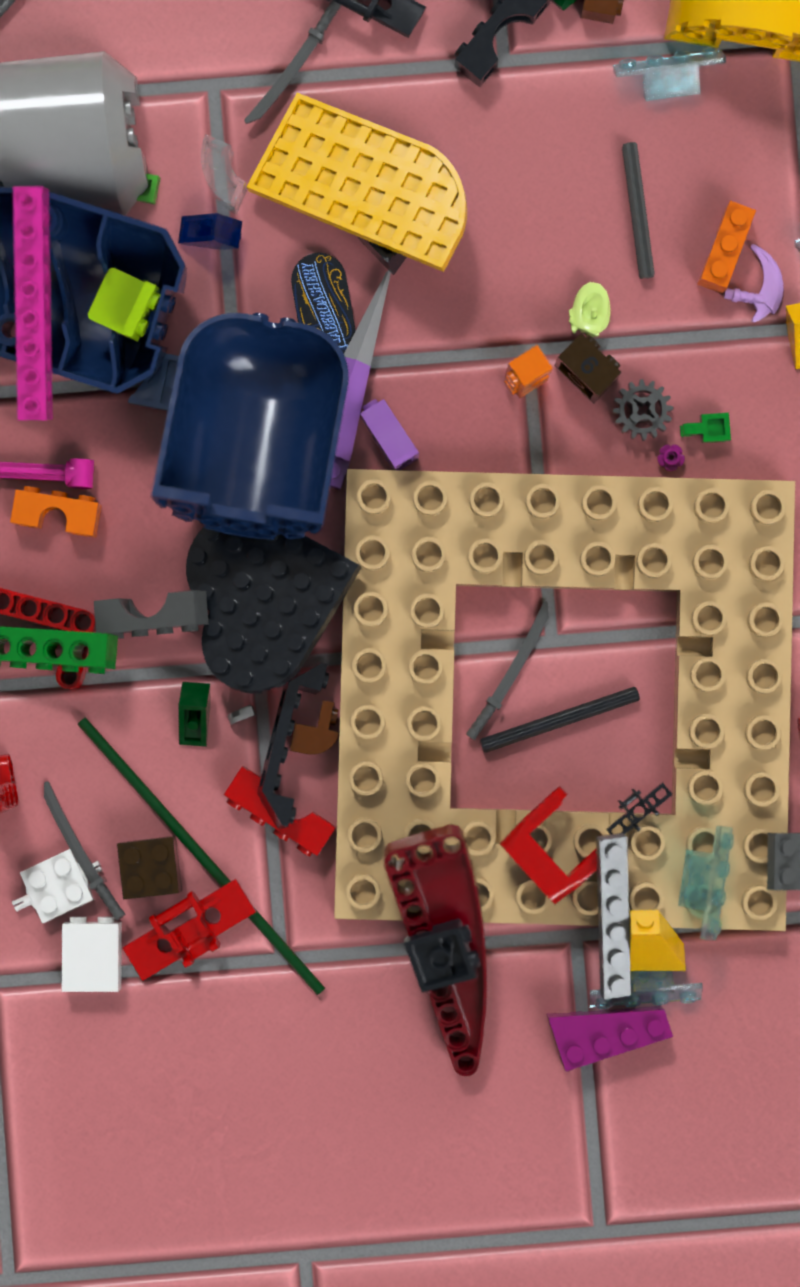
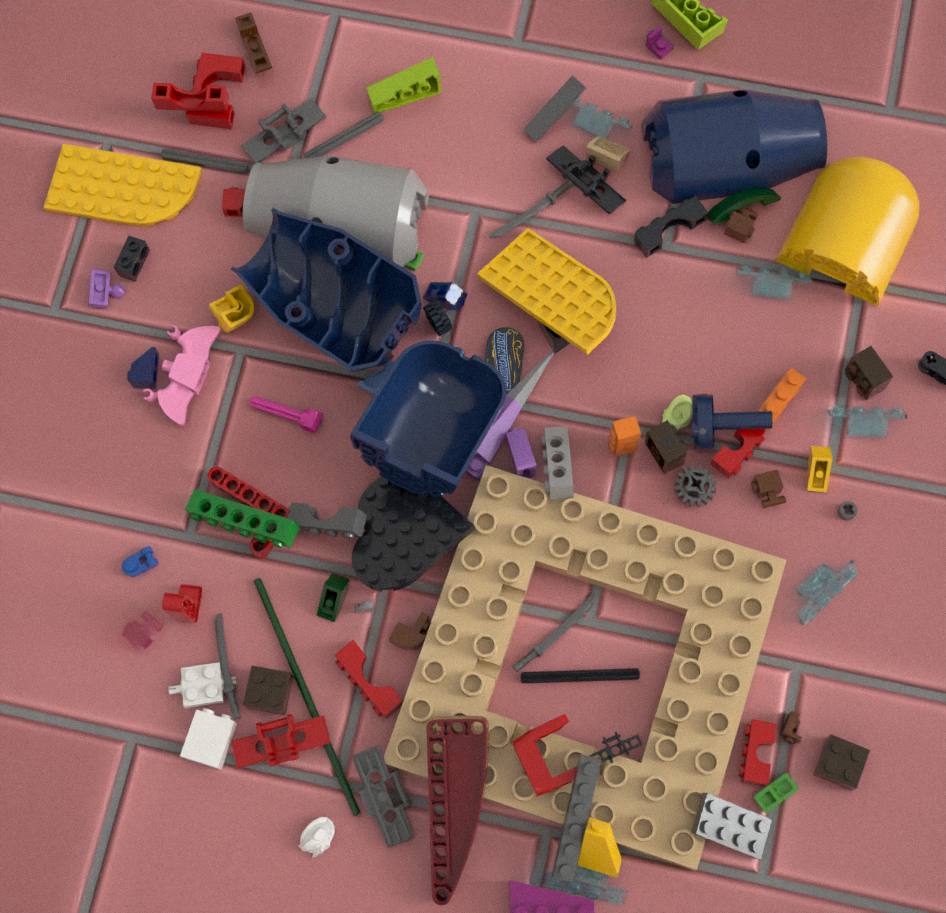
camera: 20 degrees right, 15 degrees down
orange arch [10,486,102,538] -> none
dark pink brick [13,187,53,420] -> none
lime bracket [88,268,162,342] -> none
clear brick [201,134,248,214] -> none
black slope [257,663,329,829] -> none
black plate [404,918,481,993] -> none
dark grey axle [622,142,655,279] -> none
magenta plate [657,444,685,472] -> none
clear light blue bracket [678,825,734,940] -> none
green plate [680,413,731,443] -> none
lavender piece [723,244,783,322] -> none
none -> white hat [298,817,335,858]
none -> dark grey piece [352,745,415,848]
none -> black bush [423,299,453,336]
none -> light grey brick [541,426,574,500]
none -> dark blue piece [692,394,772,450]
none -> red arch [710,429,766,479]
none -> reddish brown brick [751,469,786,508]

